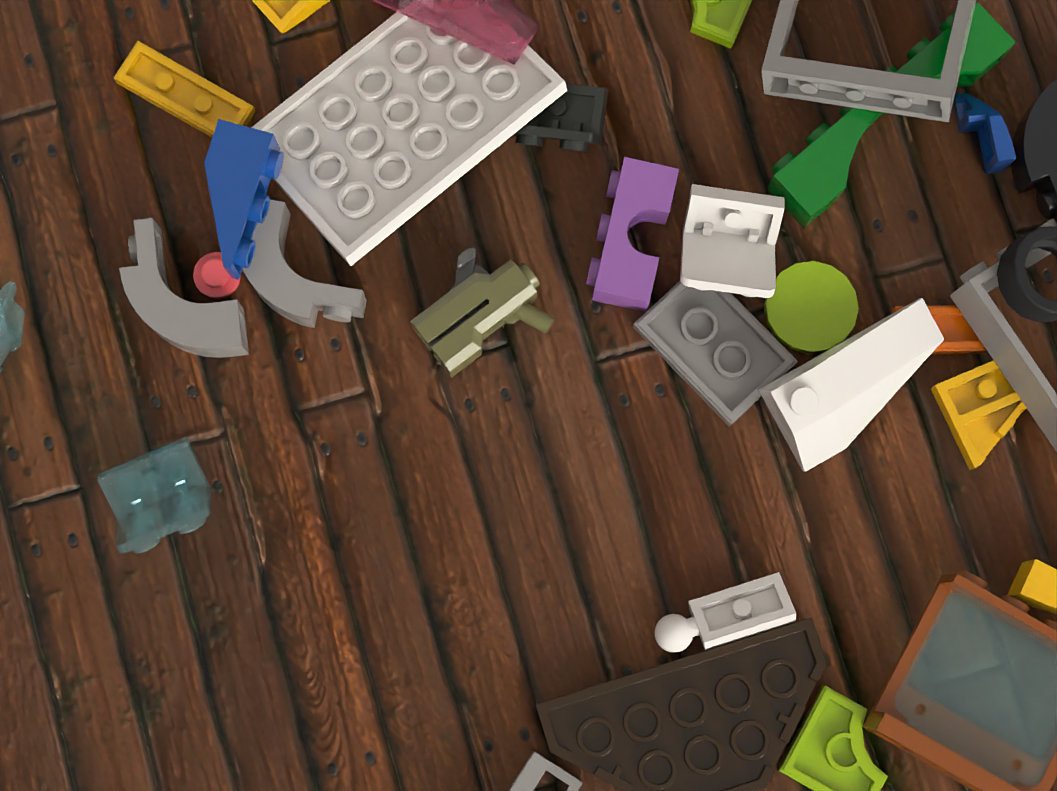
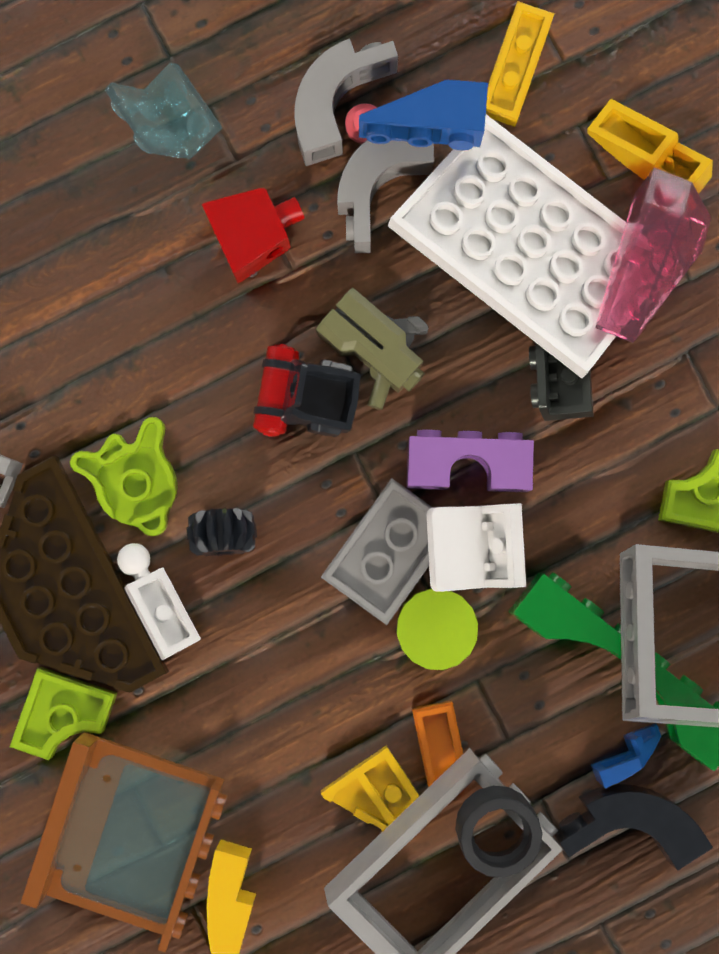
camera: 85 degrees right, 5 degrees up
white wedge [759,298,944,472] -> none
none -> lime tile [70,417,178,536]
none -> black gear [186,508,257,556]
none -> red torso [202,188,305,283]
none -> black piece [253,344,361,437]

